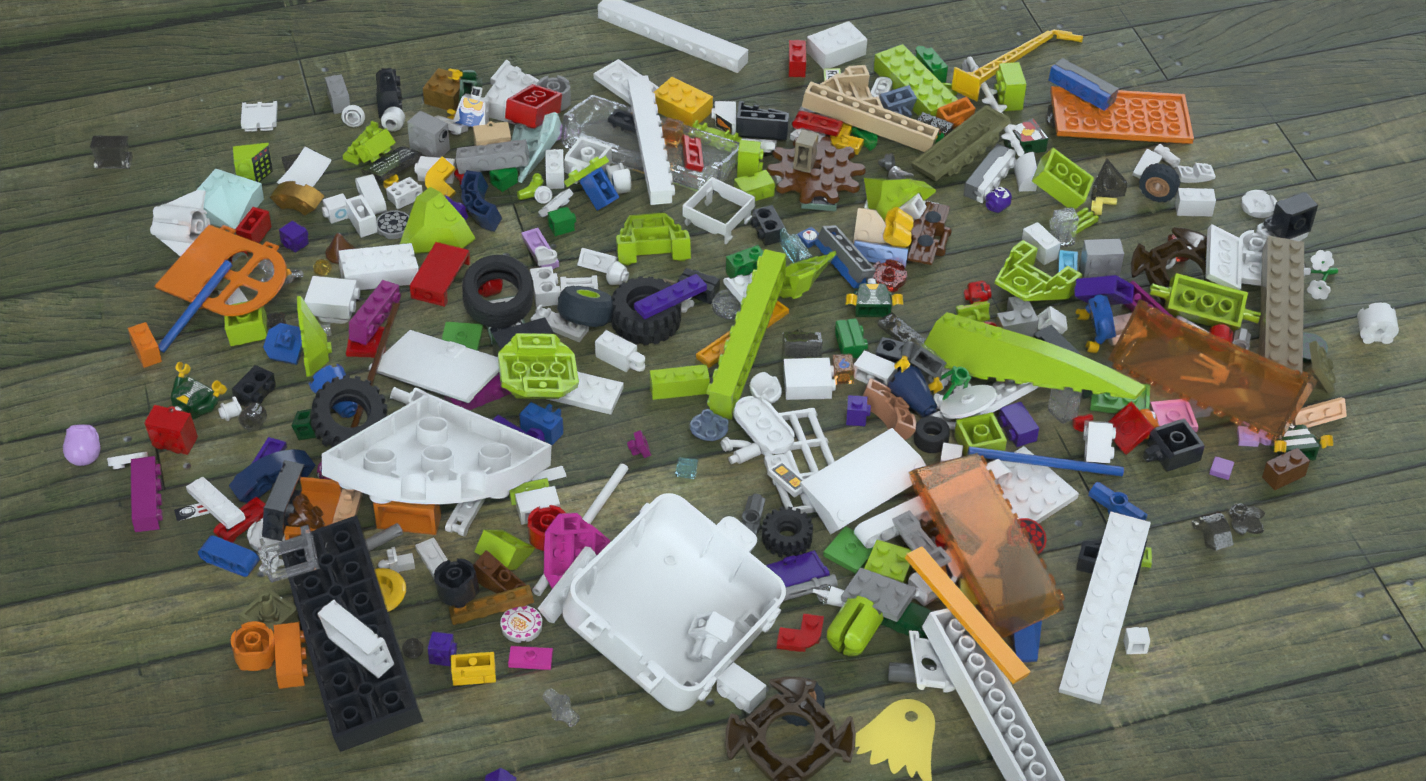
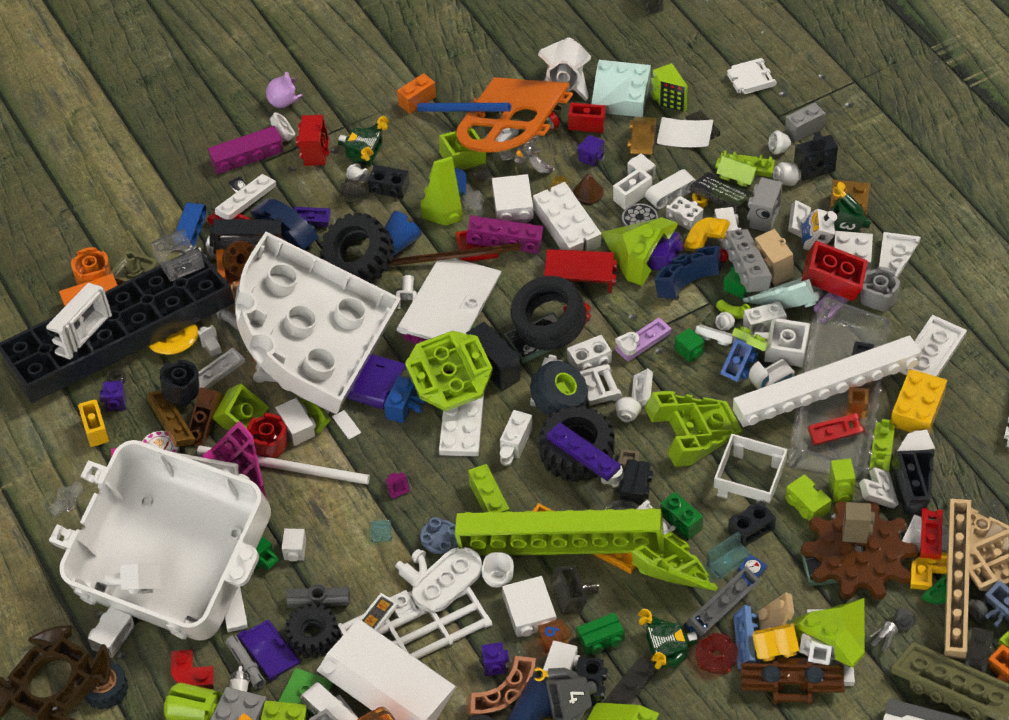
camera: 80 degrees right, 5 degrees up
bright green plate [442,322,483,351] -> none

